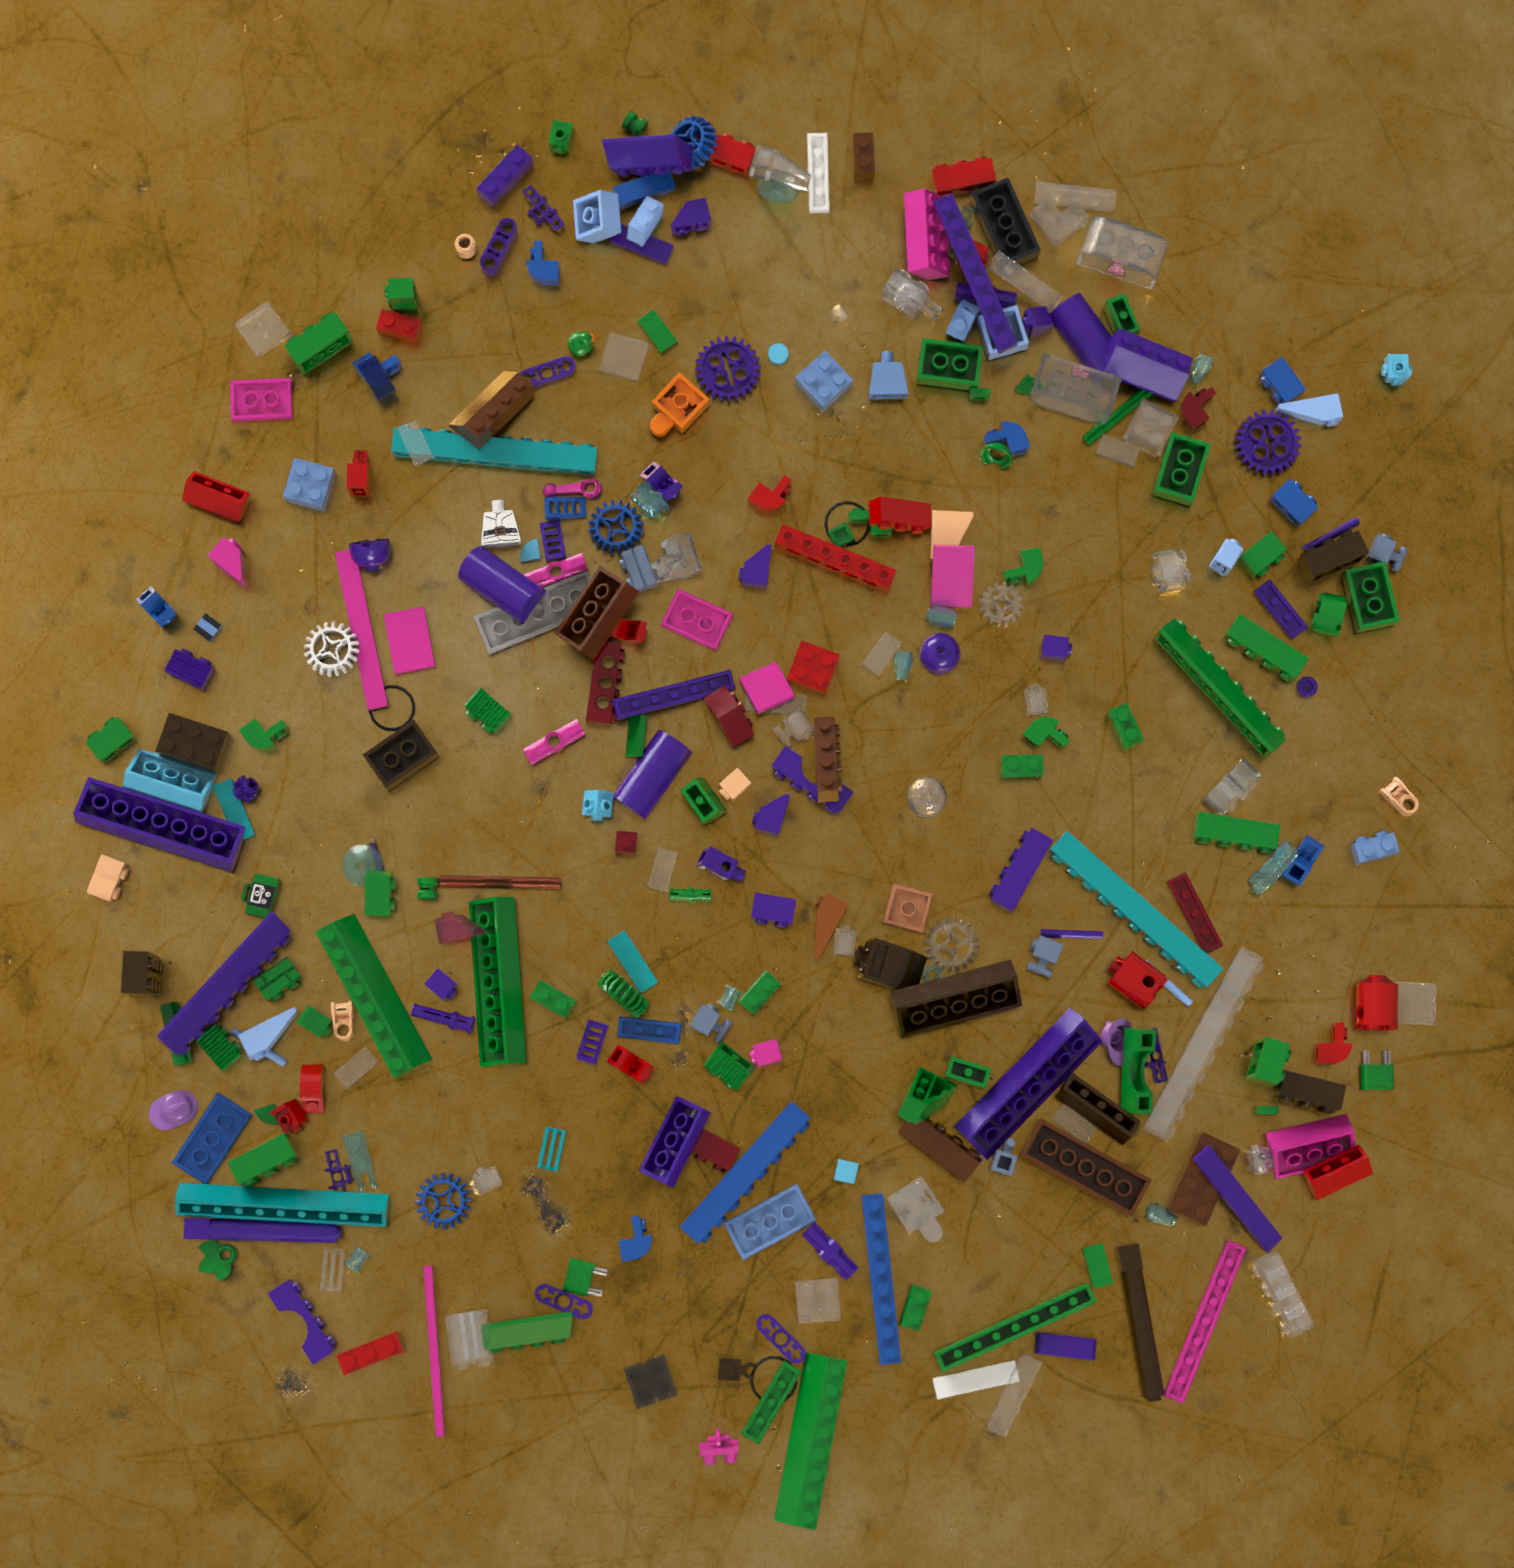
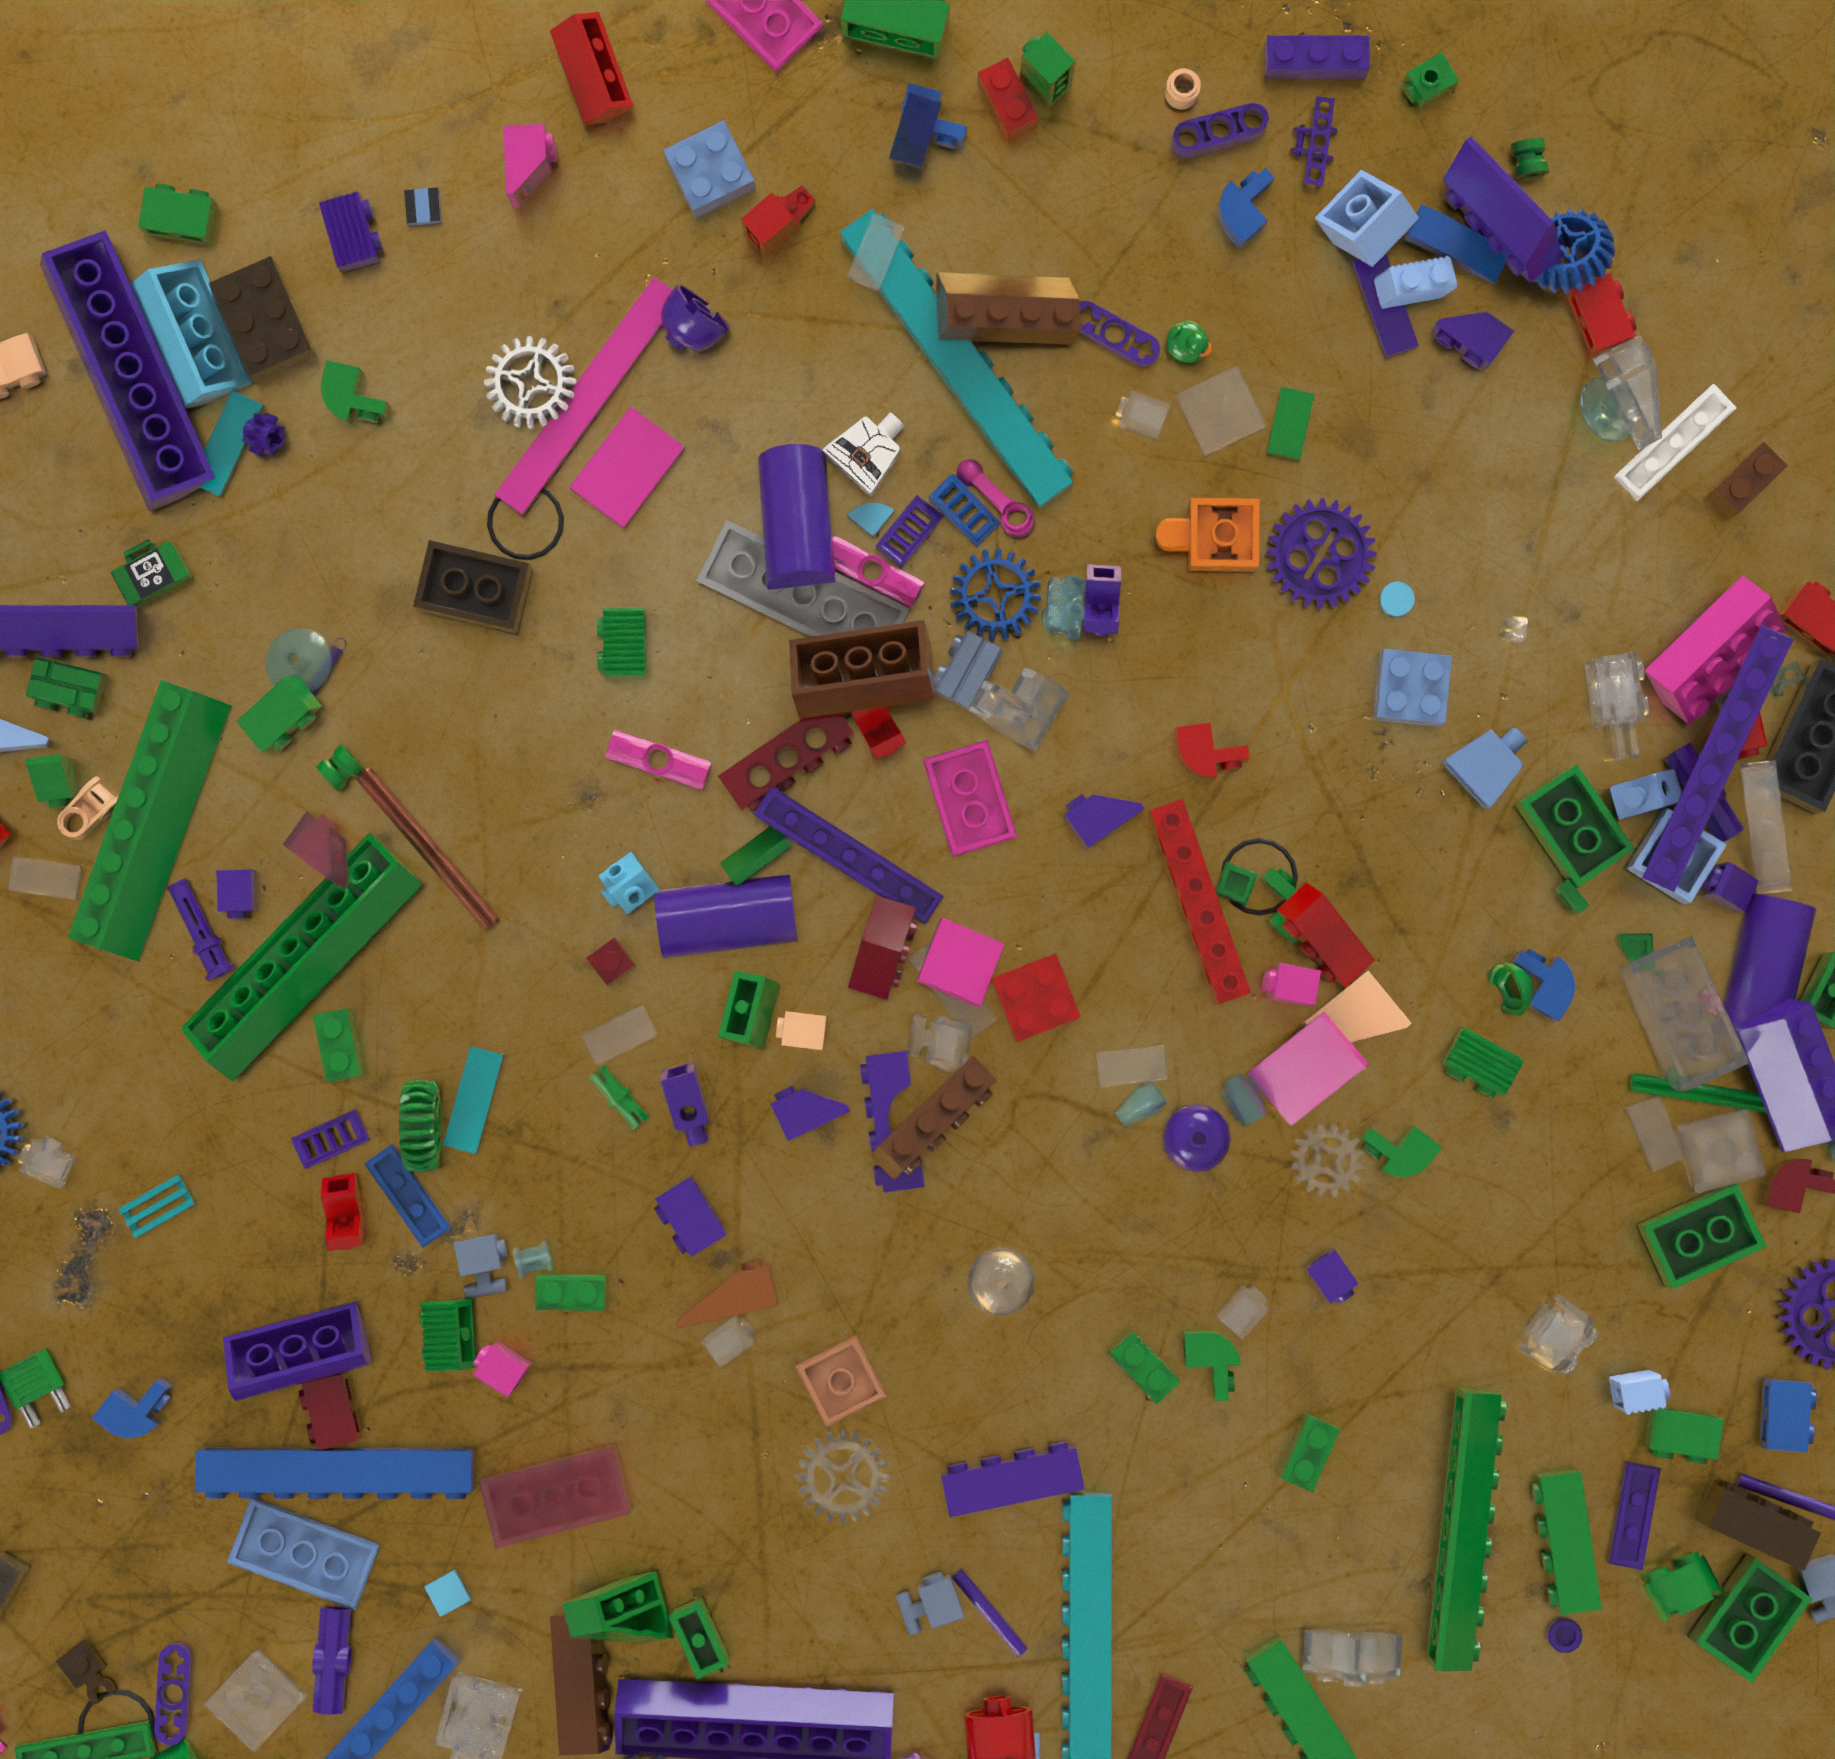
camera: 50 degrees right, 5 degrees up
blue brick [136,586,177,627] -> none
dark brown piece [852,938,927,990] -> none
dark brown brick [890,960,1022,1038] -> none
clear light blue bush [922,965,942,982] -> none
none -> clear pink brick [479,1443,632,1549]
none -> clear brick [1115,390,1170,441]
none -> dark pink brick [1261,963,1321,1007]
none -> green brick [1441,1027,1524,1099]

